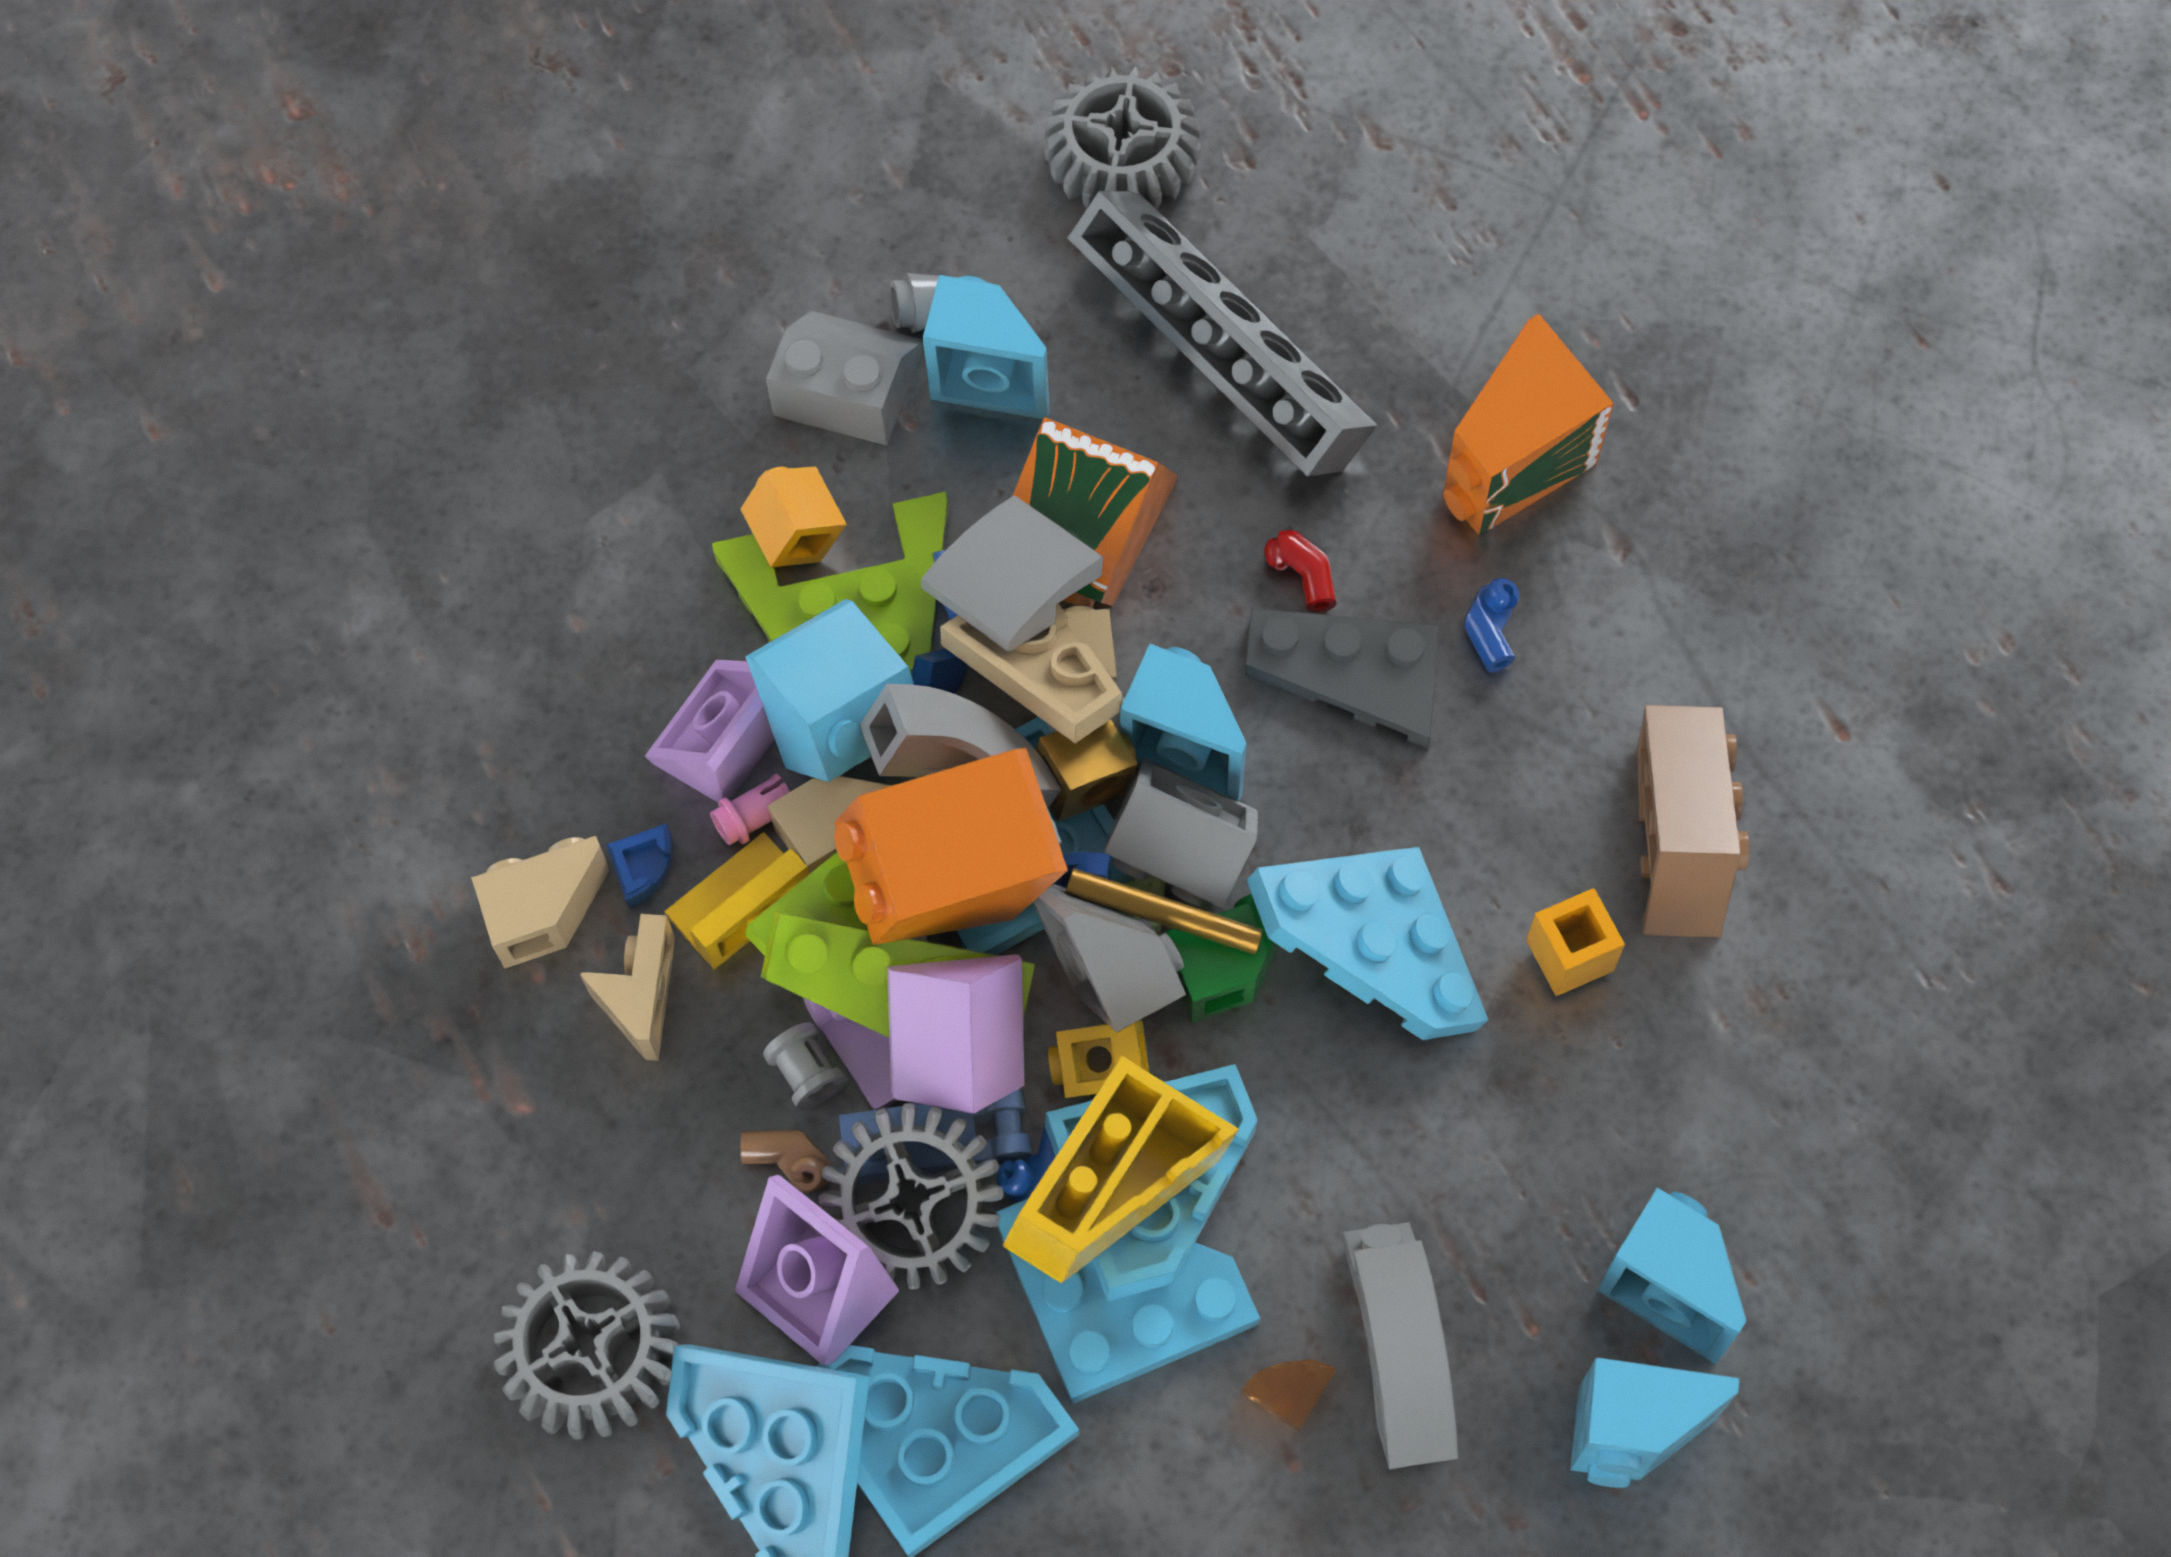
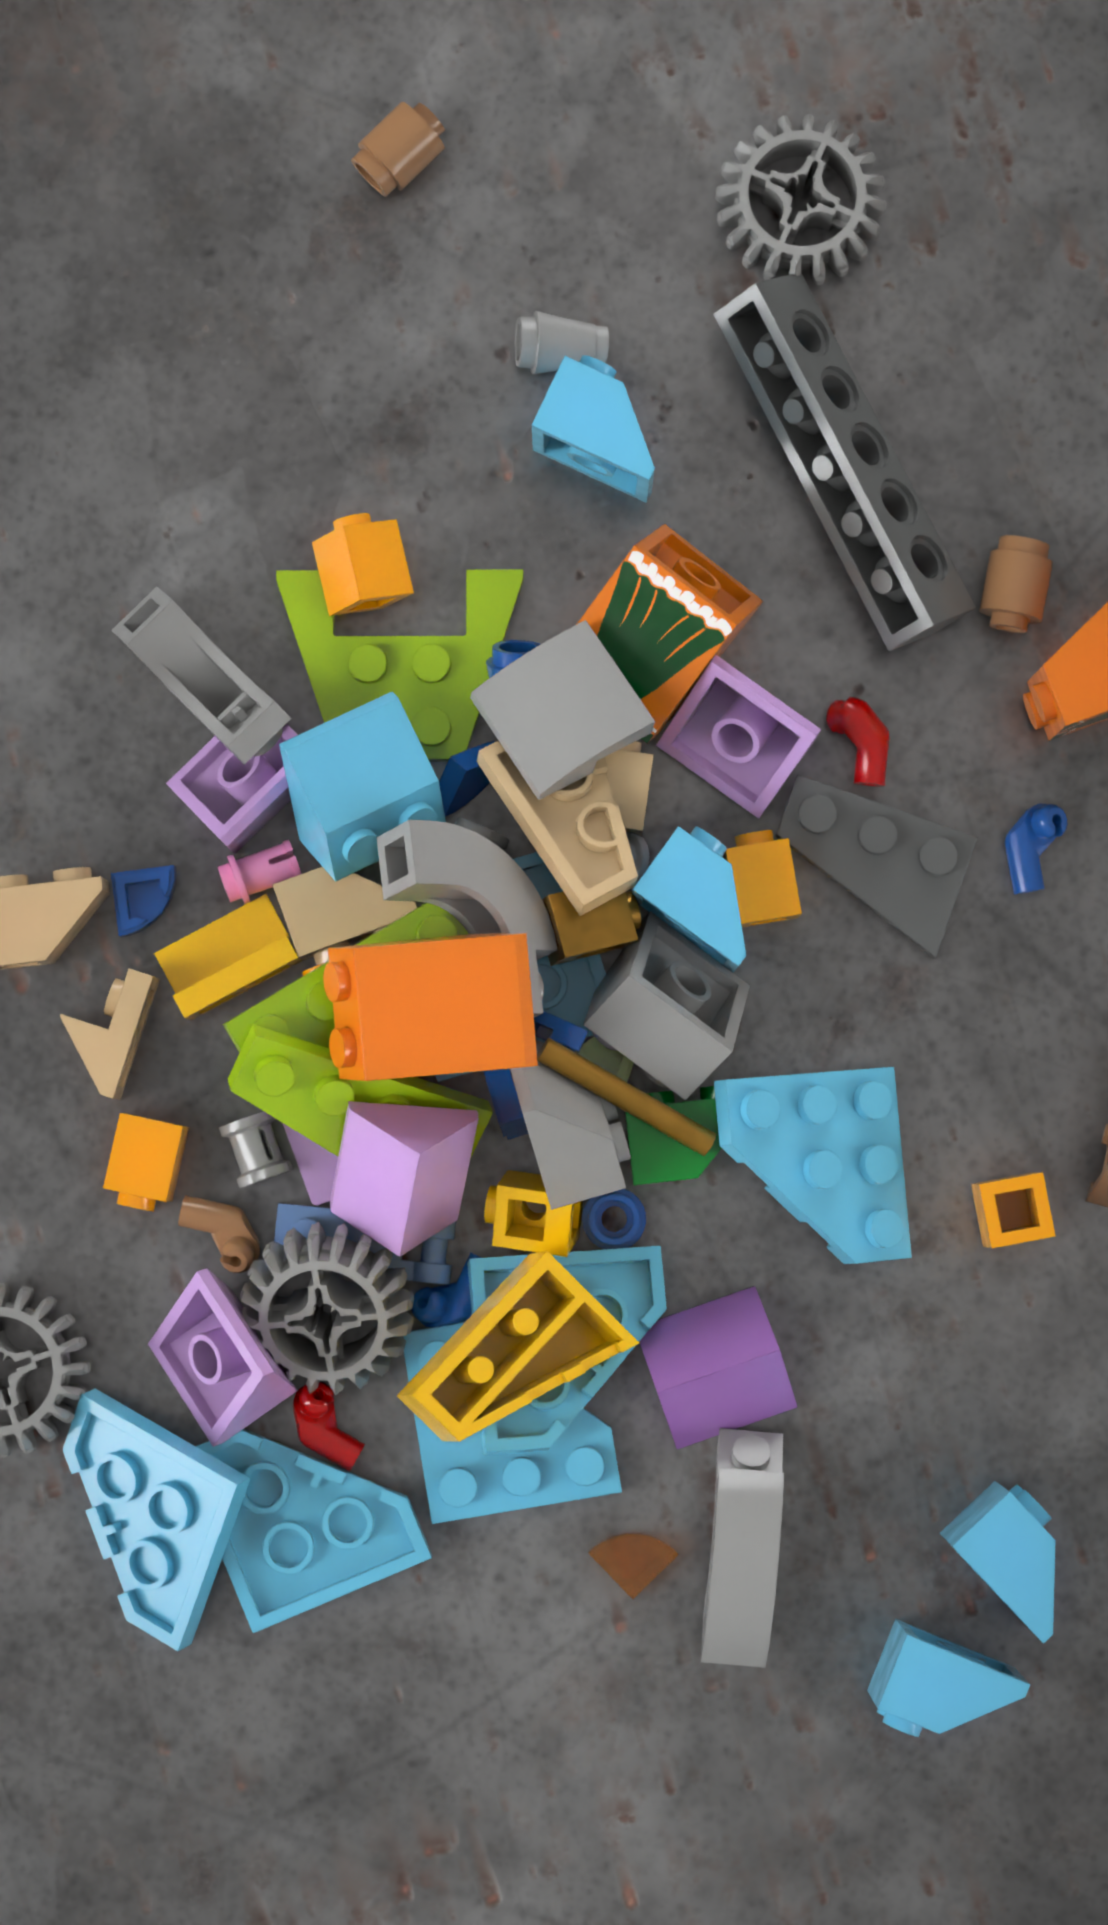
camera: 15 degrees right, 20 degrees up
light grey slope [766,311,924,446] -> none
none -> light orange brick [103,1113,189,1212]
none -> light grey arch [111,586,292,765]
none -> red arm [292,1381,365,1472]
none -> medium nougat brick [351,102,445,197]
none -> blue tile [483,1069,529,1140]
none -> blue plate [582,1189,646,1249]
none -> medium lavender slope [639,1286,797,1449]
none -> lavender slope [656,655,821,819]
none -> light orange brick [723,830,802,928]
none -> medium nougat brick [979,535,1053,633]

